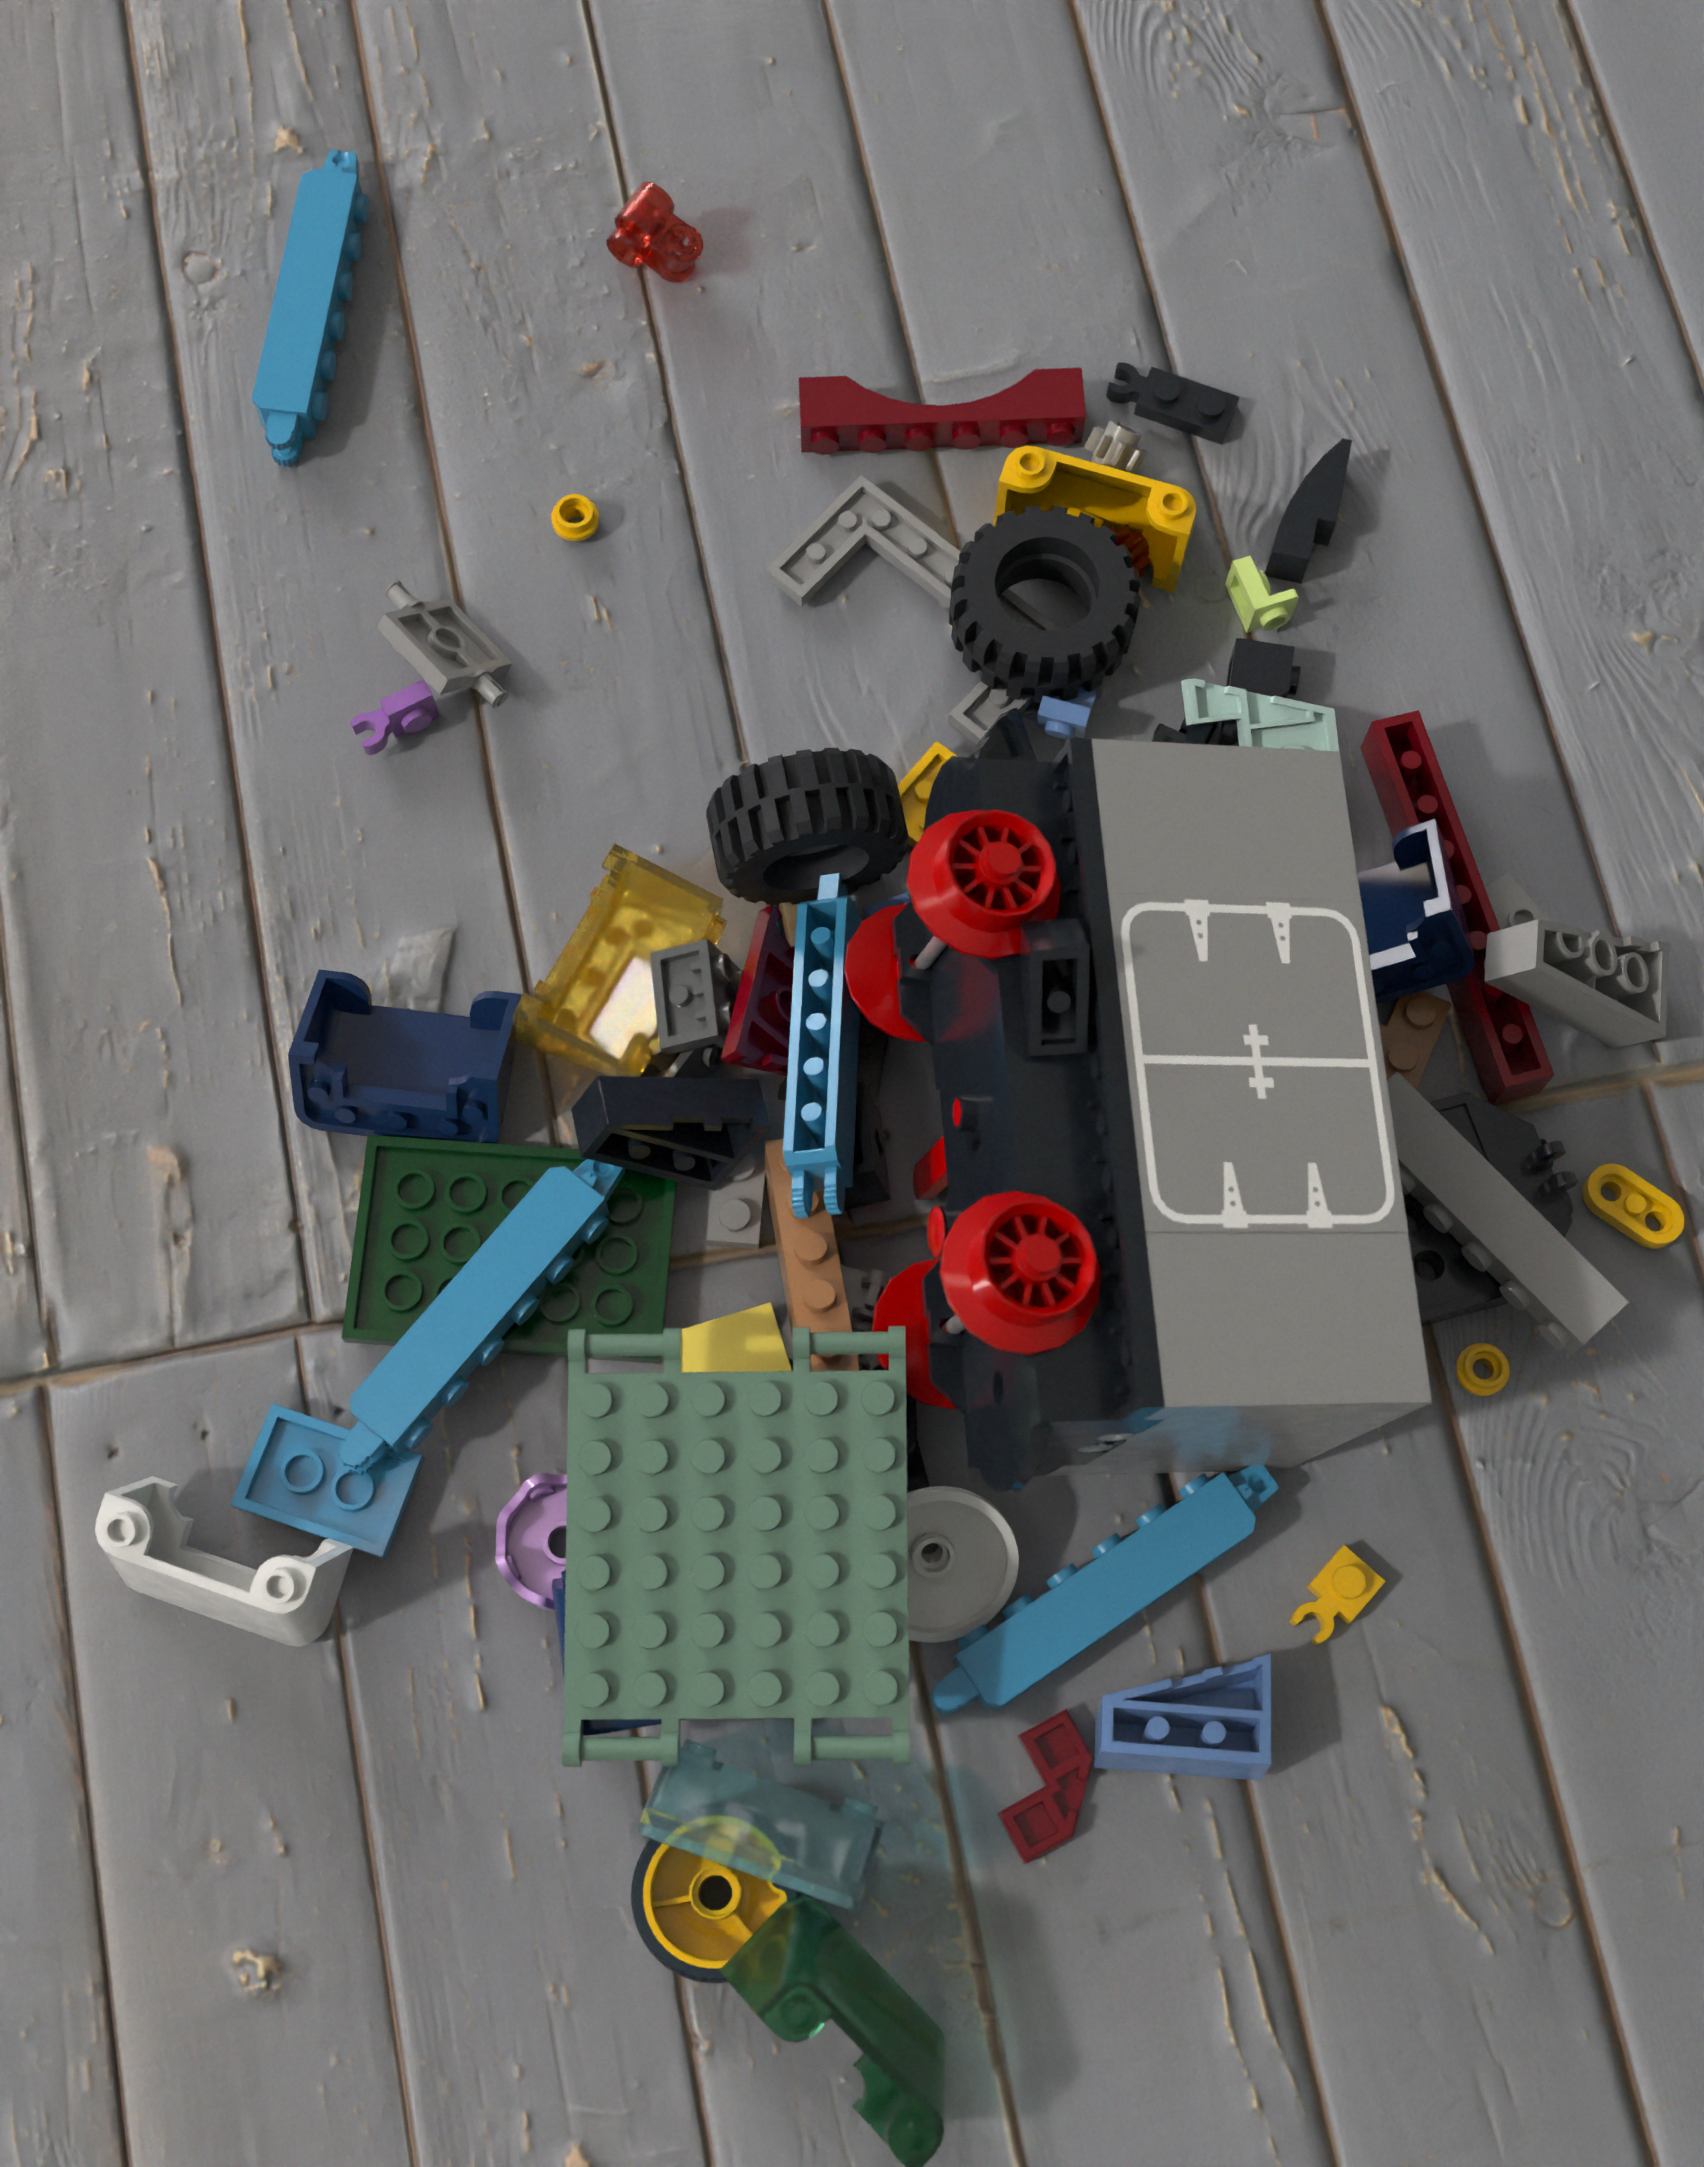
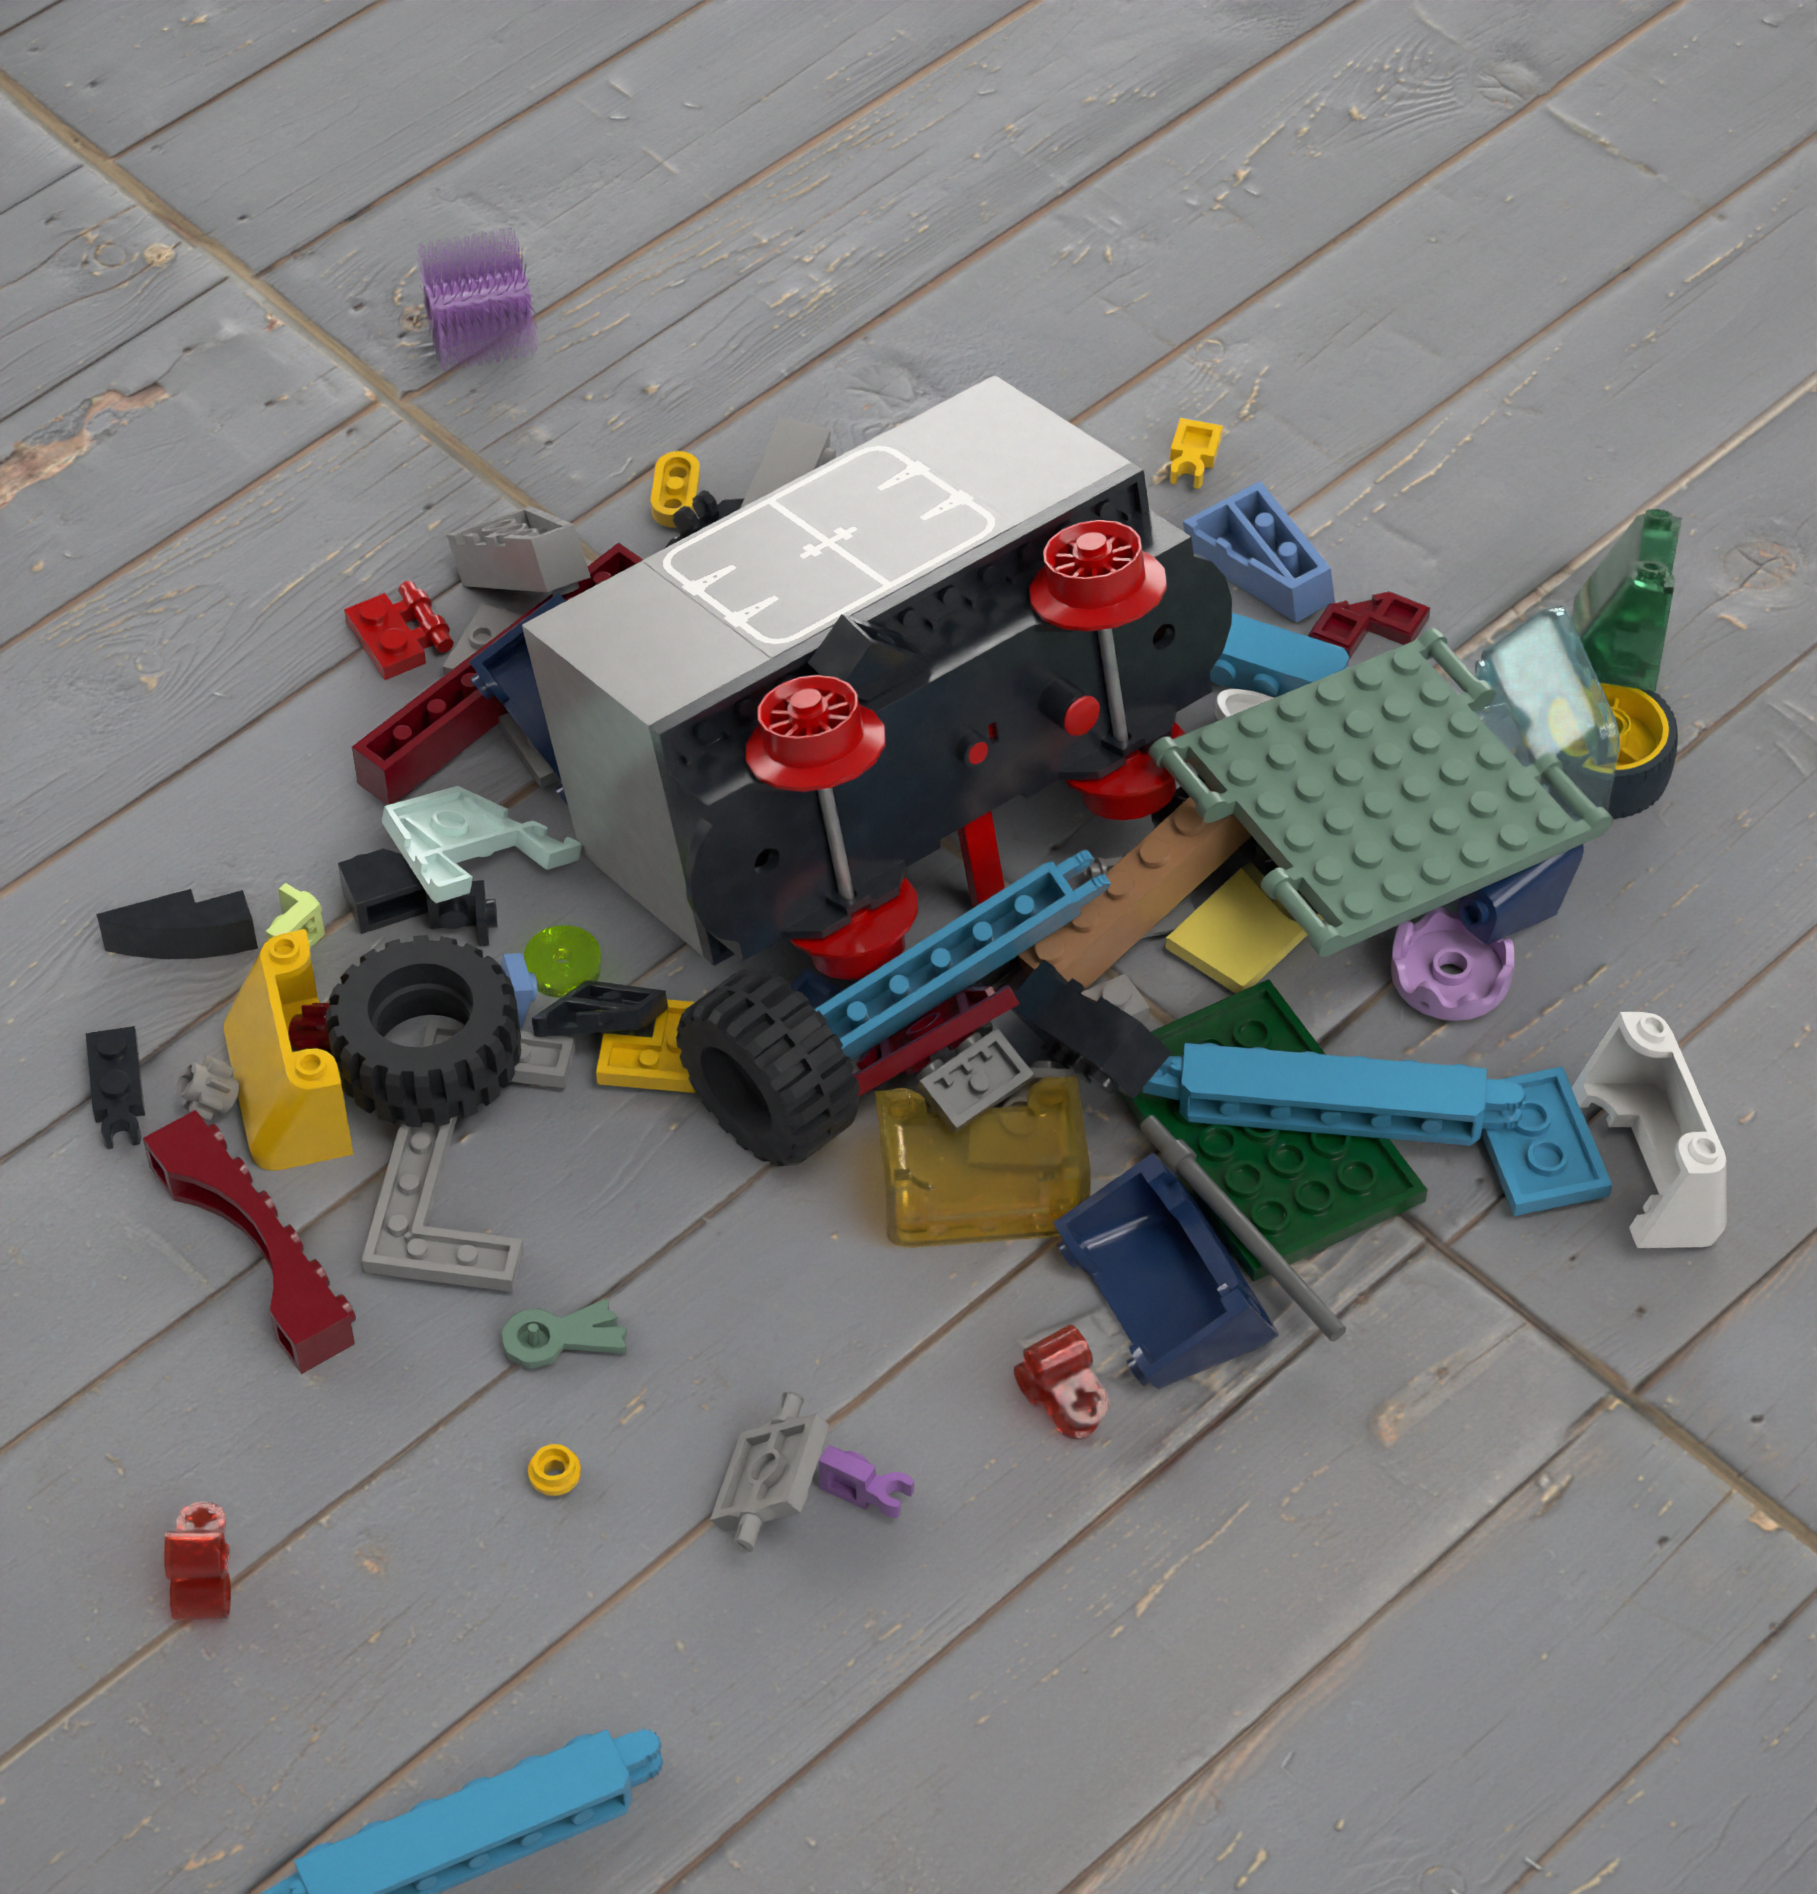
camera: 120 degrees left, 20 degrees down
none -> red plate [344,580,454,680]
none -> sand green piece [501,1300,627,1370]
none -> clear red piece [1013,1324,1109,1440]
none -> dark grey bar [1140,1115,1346,1342]
none -> yellow plate [1170,418,1223,489]

